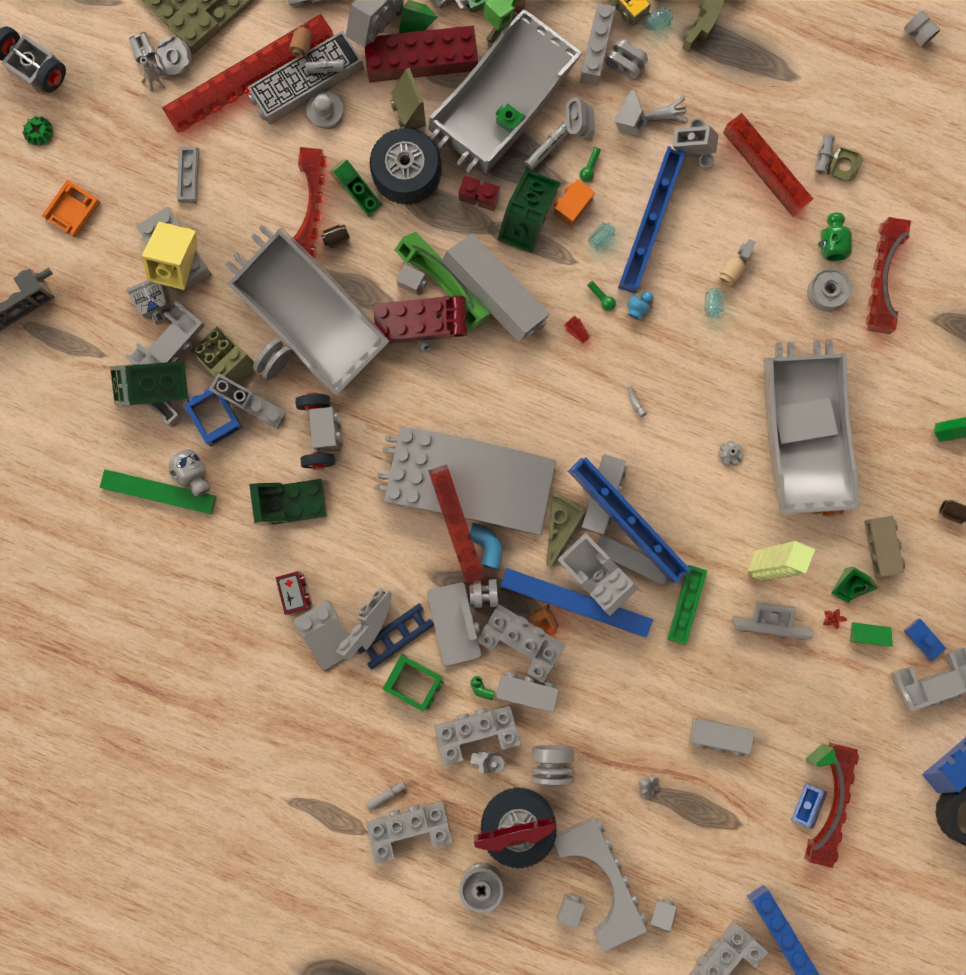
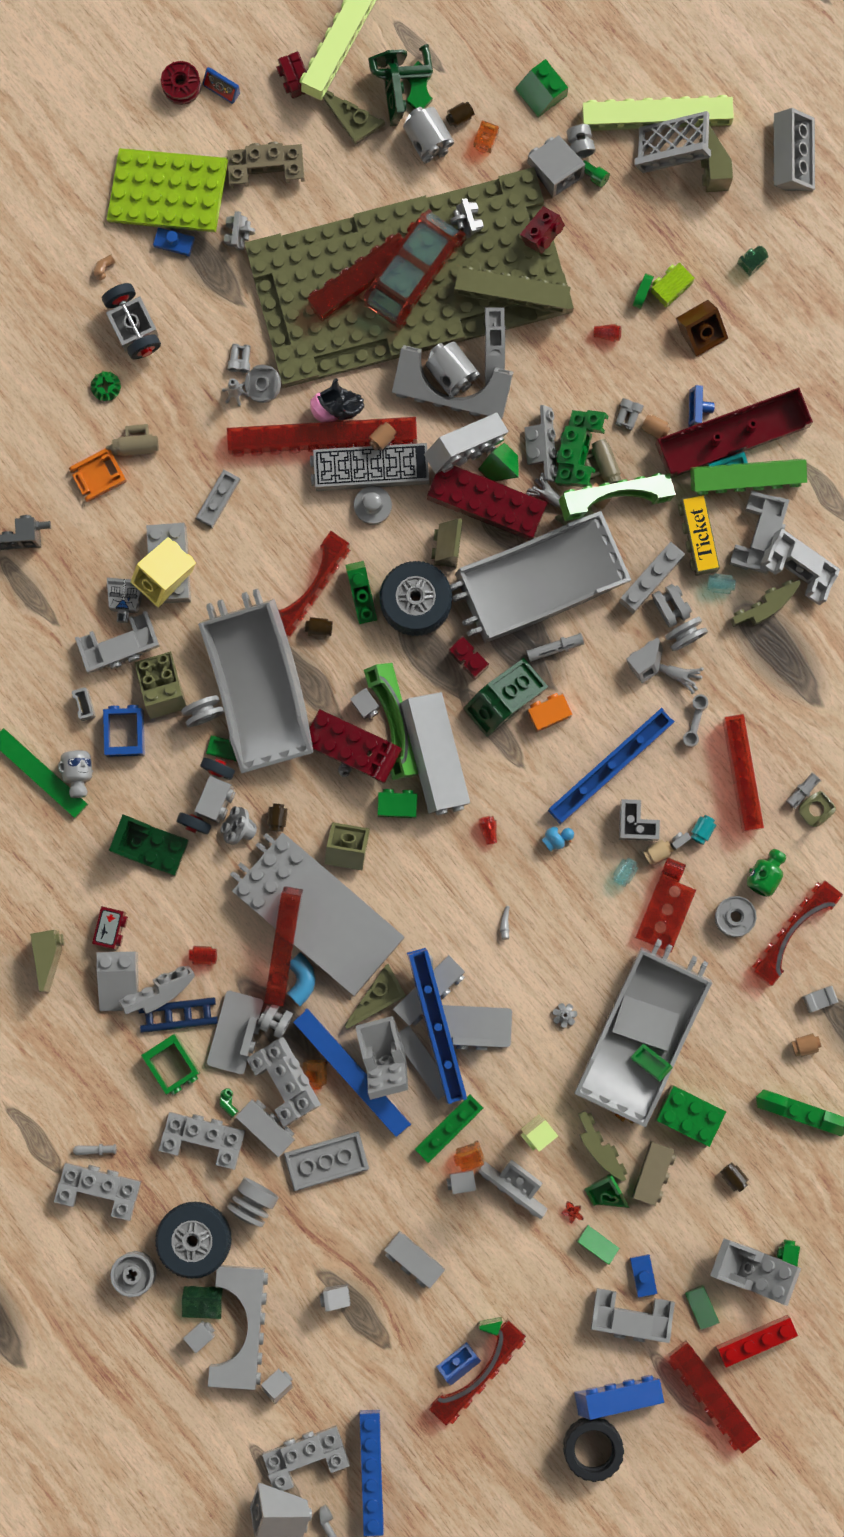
camera: 30 degrees right, 0 degrees up
dark green bracket [110,361,188,405] -> none
light grey slope [209,373,285,428] -> none
light grey pin [306,59,345,75] -> none
light grey hips [470,751,505,773] -> none
dark red slope [474,817,556,851] -> none
green brick [495,103,525,133] -> none
light grey brick [566,97,595,140] -> none
green bar [579,147,601,182] -> none
clear light blue brick [587,222,615,250] -> none
green bar [587,281,616,311] -> none
light grey plant [638,776,660,799] -> none
light grey brick [673,126,719,155] -> none
none -> olive slope [30,930,64,992]
none -> dark tan piece [106,424,159,456]
none -> clear green bracket [182,1286,223,1319]
none -> clear red brick [189,946,217,966]
none -> green tile [206,735,237,762]
none -> light grey plate [220,806,257,845]
none -> dark brown brick [267,803,288,832]
none -> light grey tile [284,1131,369,1191]
none -> black hair [310,378,365,423]
none -> light grey slope [320,1284,351,1312]
none -> olive slope [324,822,370,870]
none -> green brick [378,789,417,818]
none -> light grey bracket [442,1005,512,1050]
none -> light grey brick [447,1170,476,1194]
none -> clear orange brick [453,1140,485,1172]
none -> light grey piece [526,473,561,509]
none -> olive slope [578,1111,627,1181]
none -> light grey brick [619,799,660,841]
none -> green tile [630,1043,673,1082]
none -> clear red hinge [635,857,696,953]
none -> green brick [655,1085,726,1147]
none -> light grey wheel [665,617,708,651]
none -> teal brick [691,815,717,845]
none -> medium nougat brick [791,1033,822,1057]
none -> light grey piece [802,986,838,1013]

